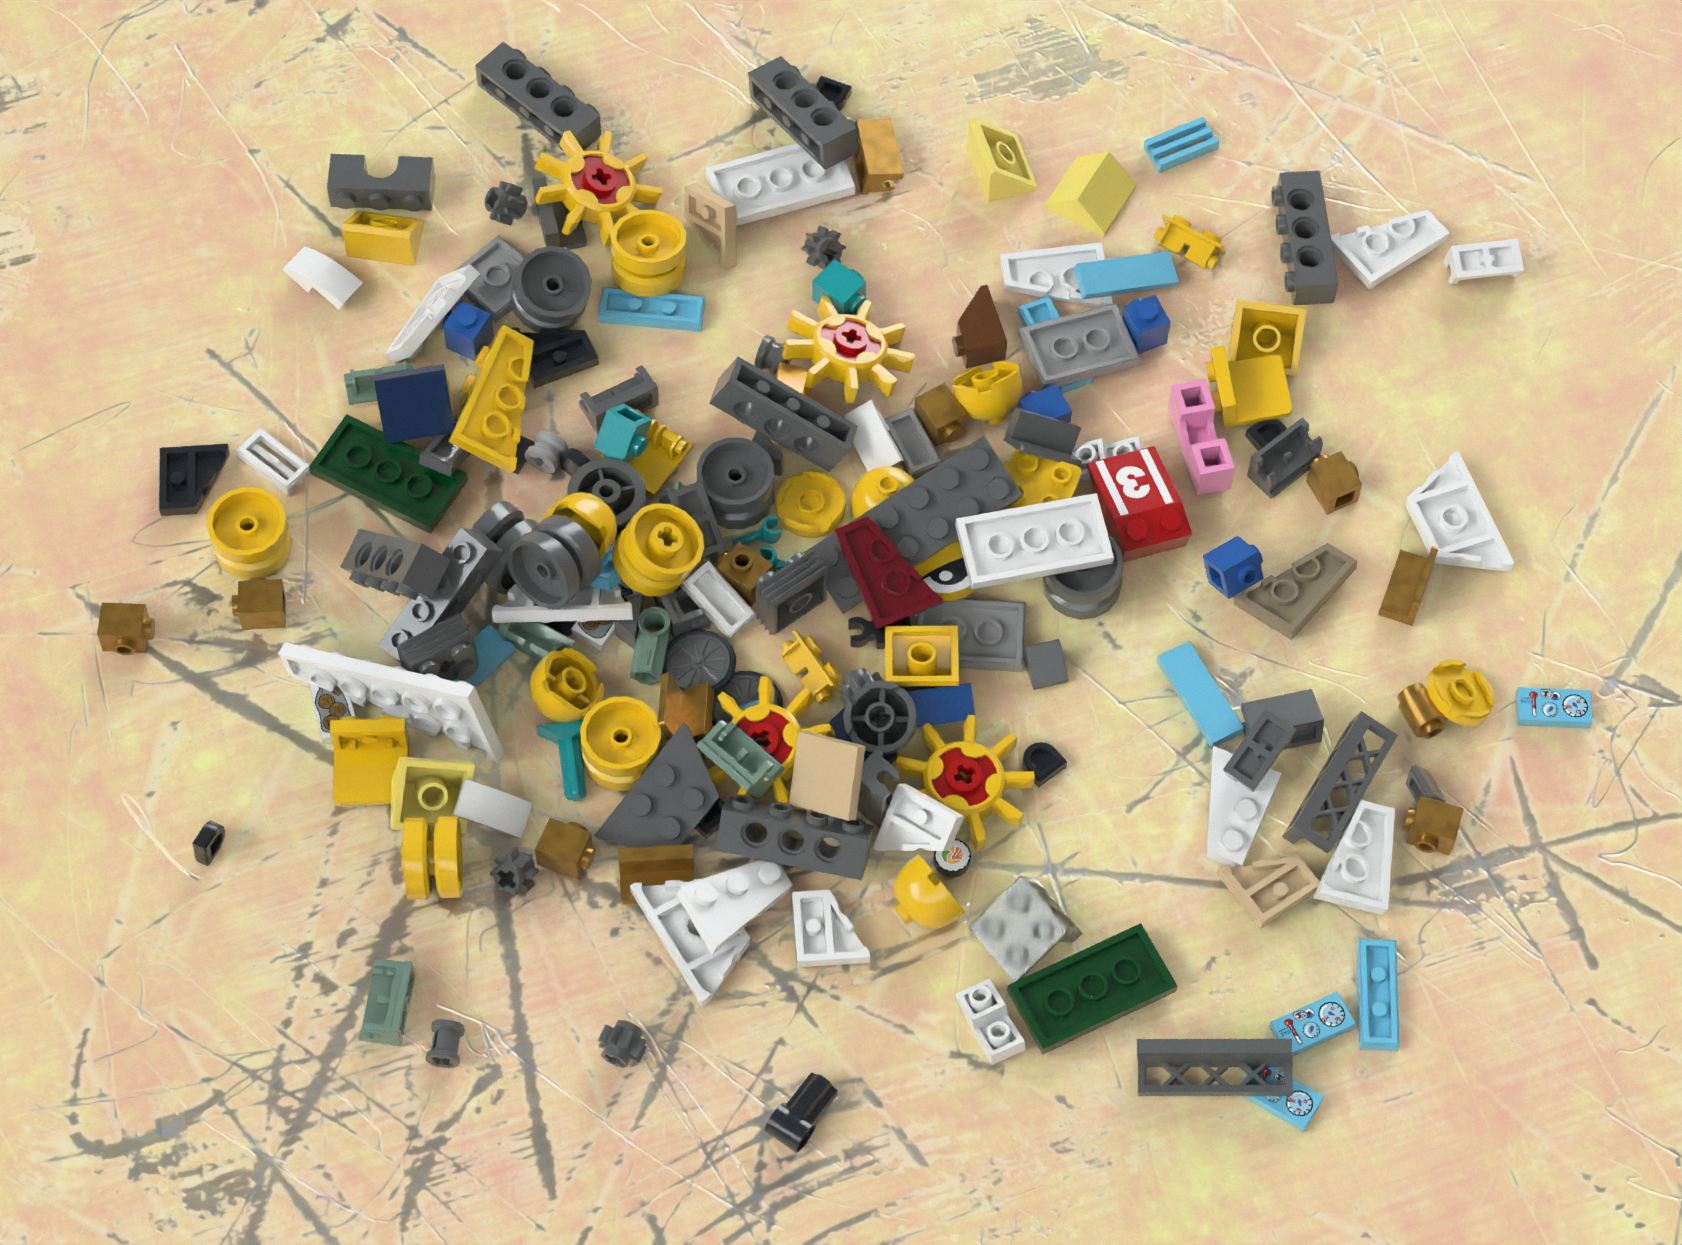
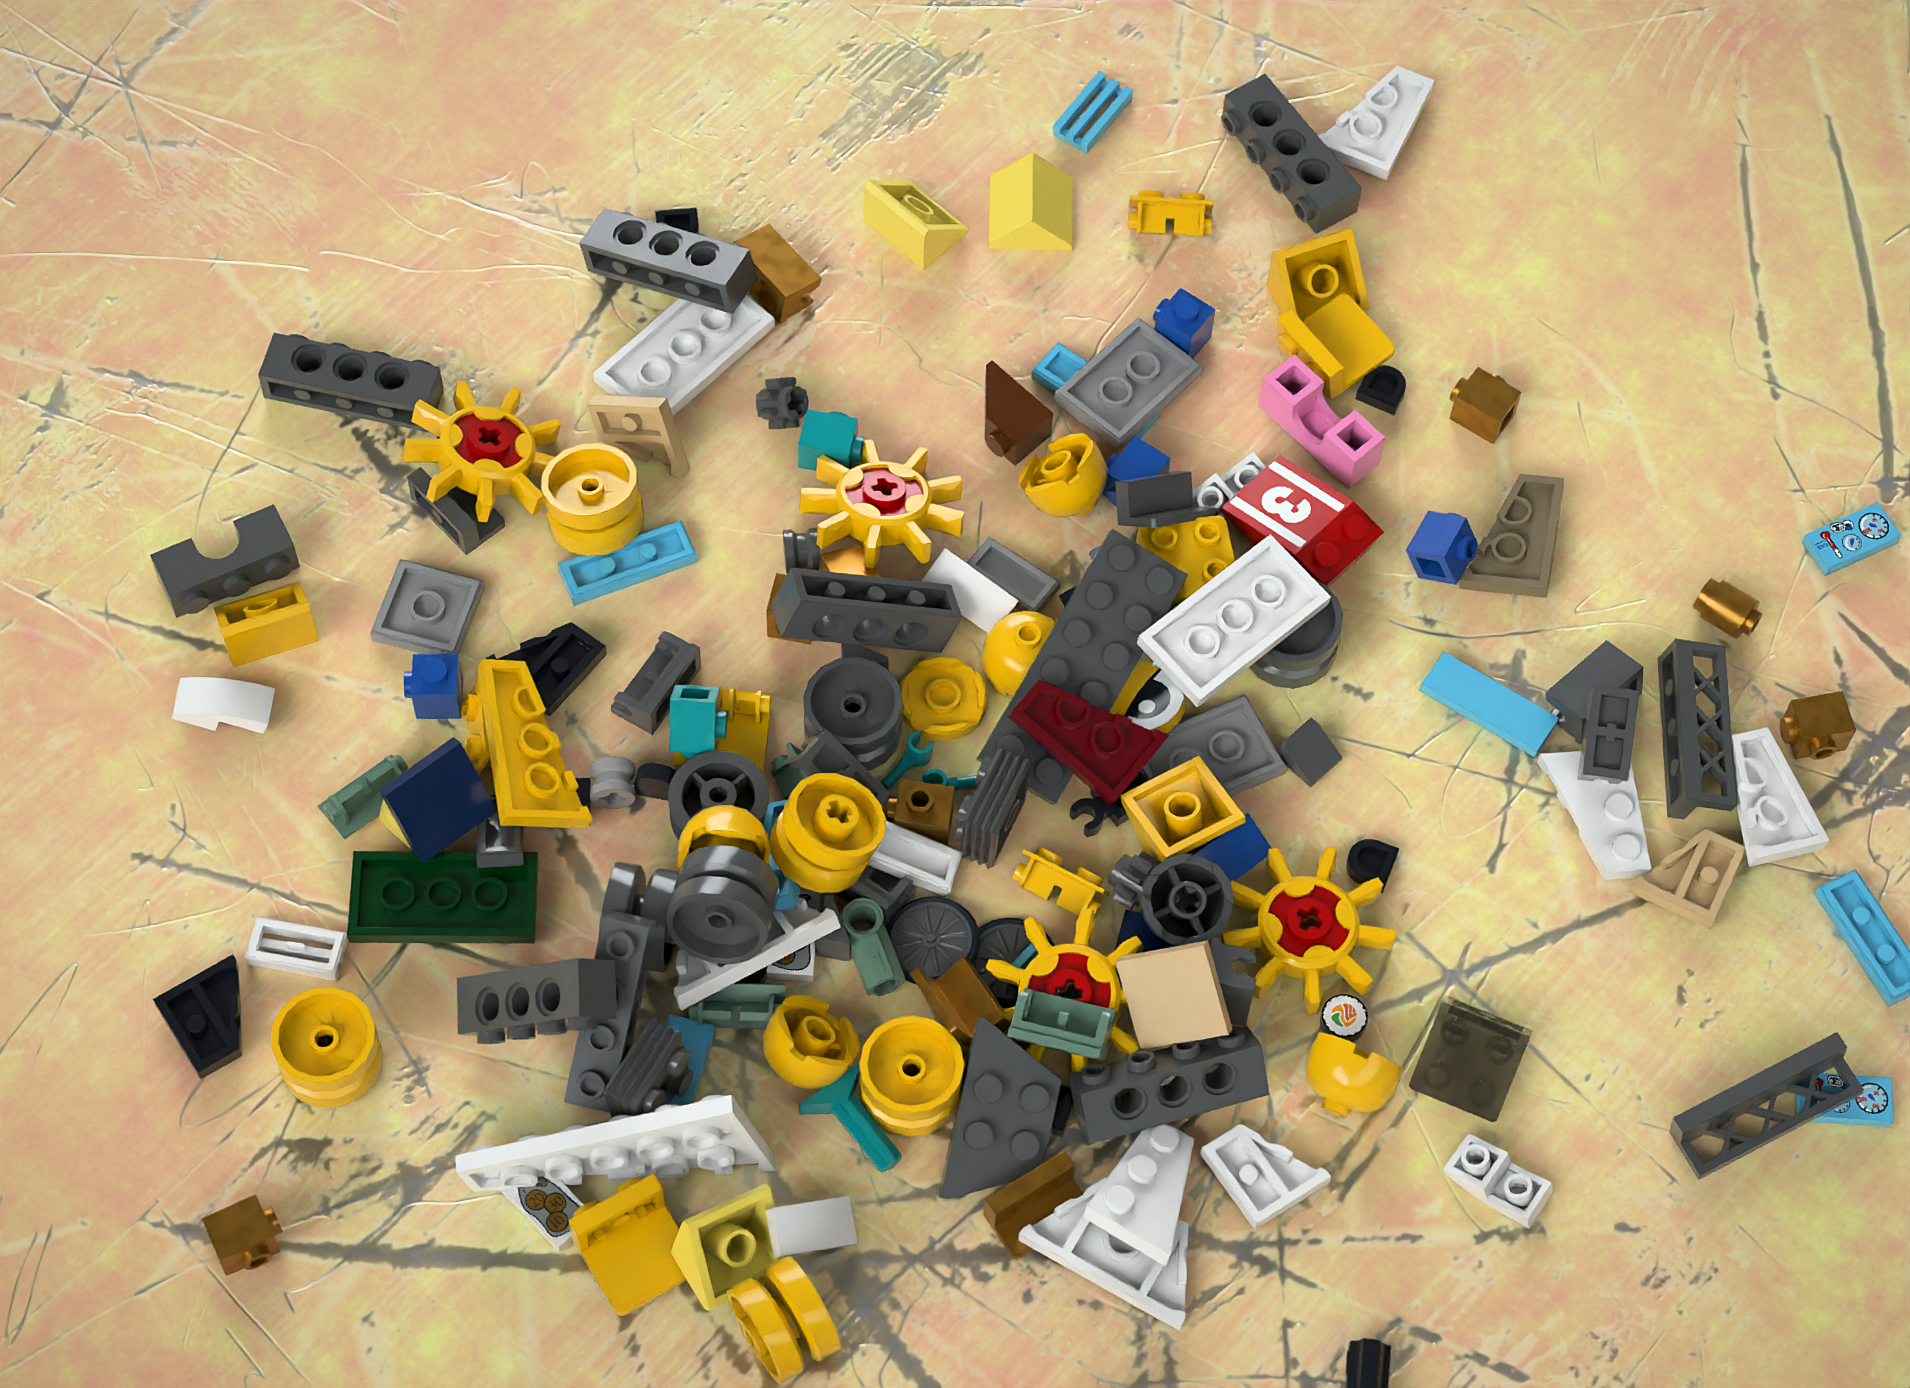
camera: 30 degrees left, 0 degrees up
pearl gold brick [232,577,286,630] -> none
white wing [385,265,480,363] -> none
dark grey gear [485,181,527,226] -> none
dark grey gear [490,847,540,897] -> none
dark grey wheel [511,246,592,333] -> none
pearl gold brick [535,818,596,879] -> none
white wing [872,783,964,851] -> none
pearl gold brick [914,383,967,447] -> none
white wing [1000,242,1113,308] -> none
dark green plate [1007,923,1177,1055] -> none
medium azure tile [1073,251,1179,299] -> none
dark grey hinge [1247,417,1323,499] -> none
medium azure tile [1269,992,1356,1057] -> none
pearl gold panel [1378,546,1439,626] -> none
white wing [1405,451,1515,572] -> none
dark grey slope [1405,765,1446,803] -> none
yellow tile [1426,659,1495,727] -> none
white hinge [1443,239,1524,284] -> none

